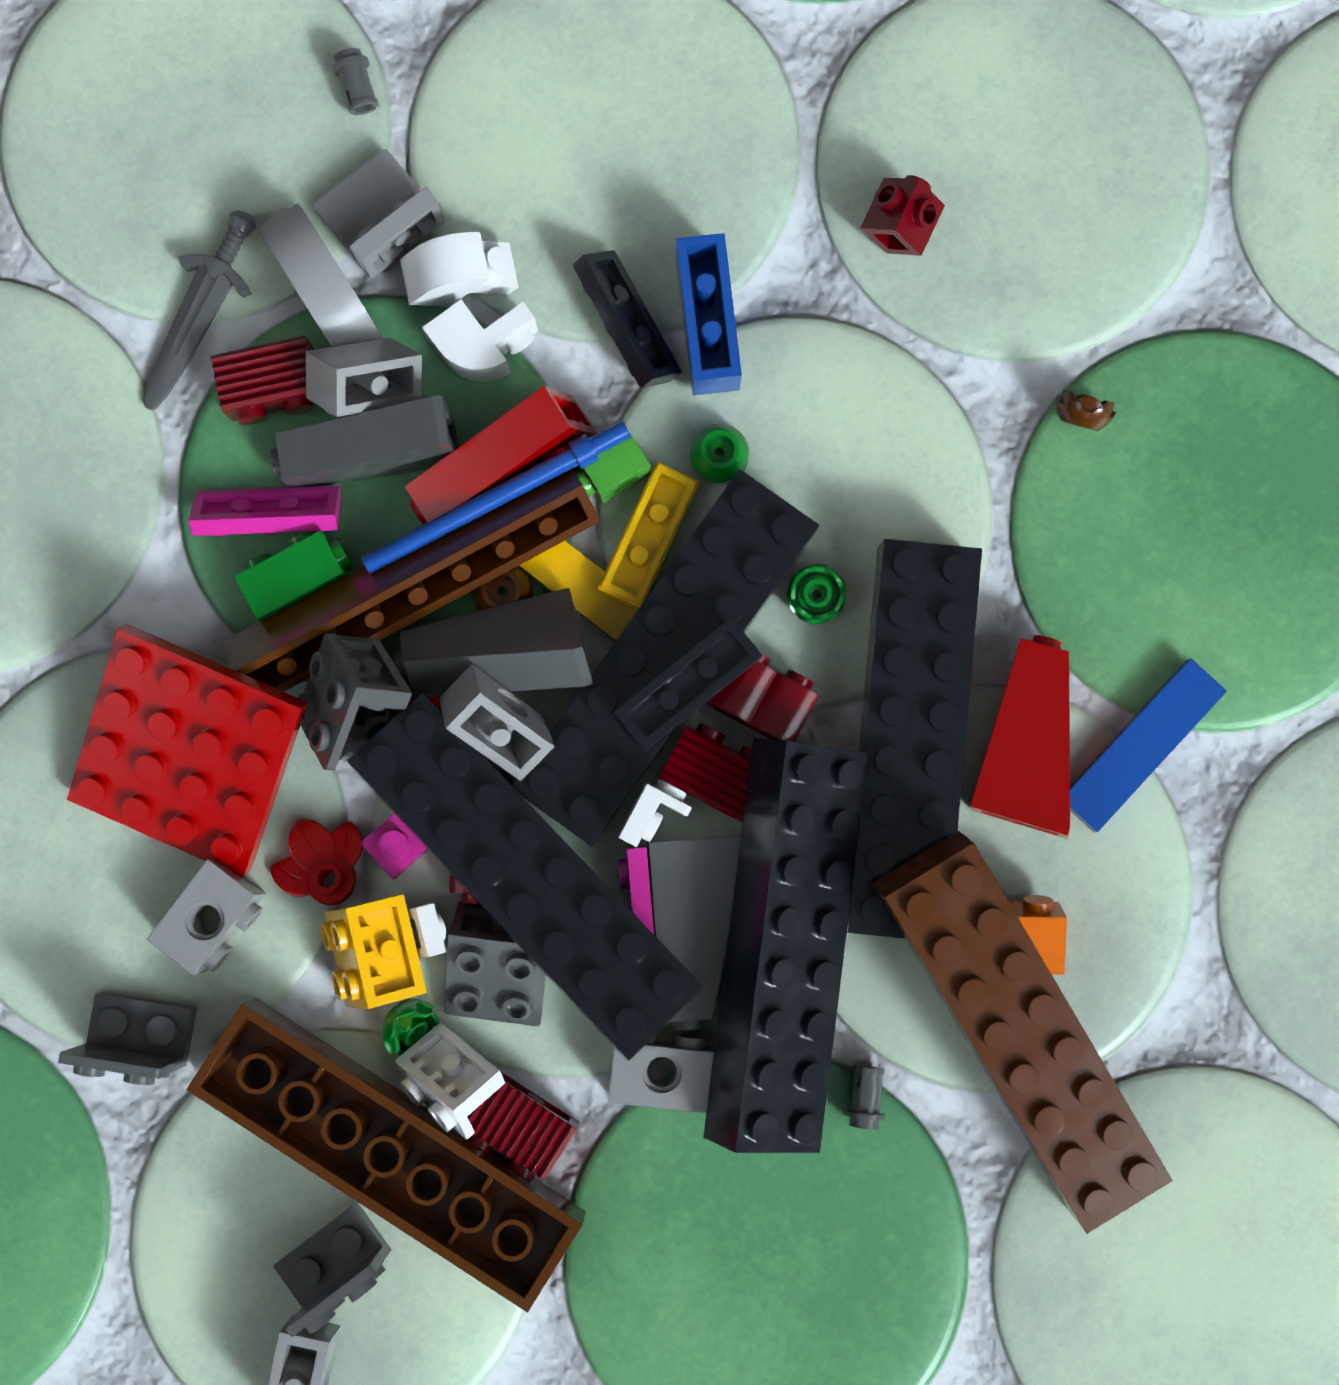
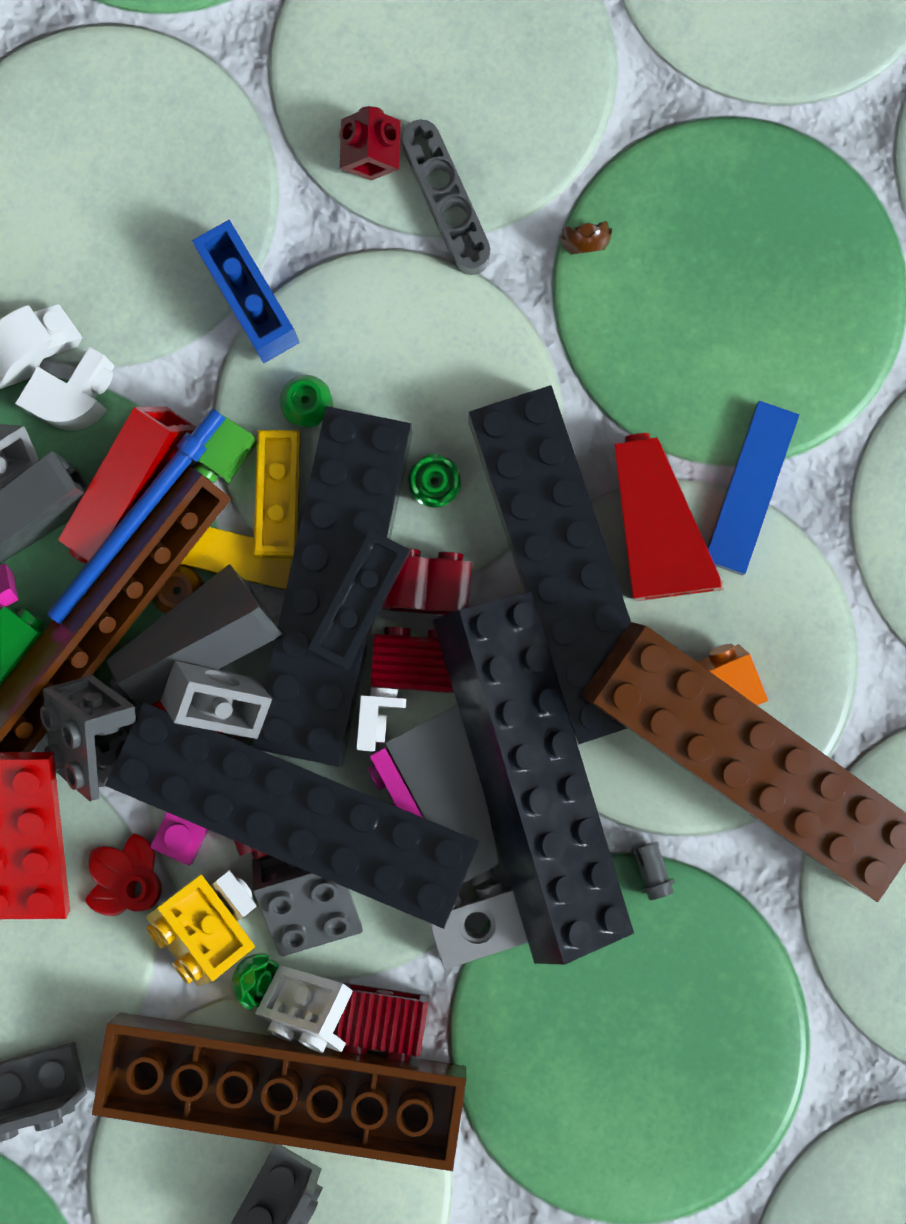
camera: 20 degrees left, 0 degrees up
light grey brick [146,859,266,975] -> none
black plate [572,250,682,389] -> none
none -> dark grey beam [402,119,491,275]

